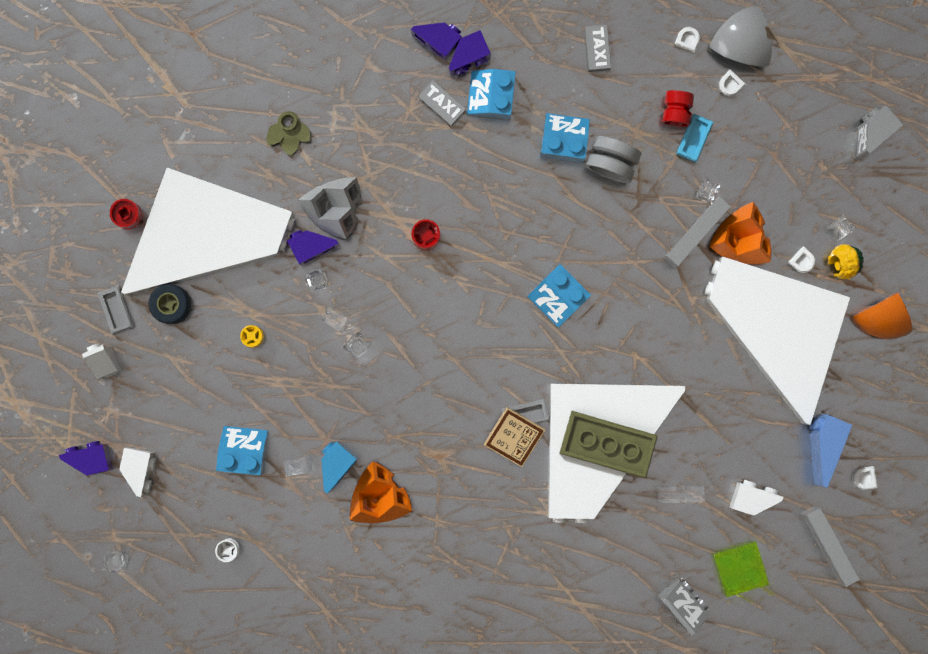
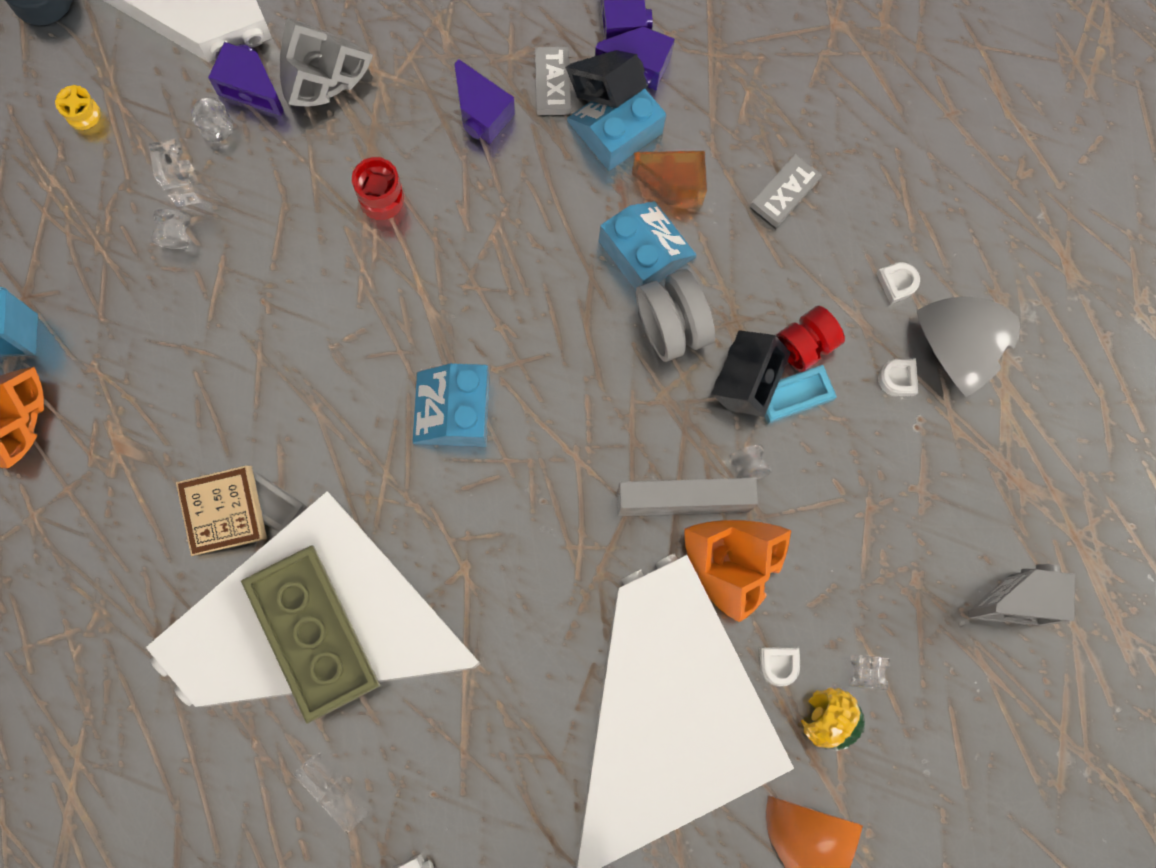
camera: 40 degrees right, 10 degrees down
none -> dark purple slope [454,59,515,144]
none -> black slope [565,50,648,108]
none -> clear orange slope [632,151,707,209]
none -> black brick [712,330,791,417]

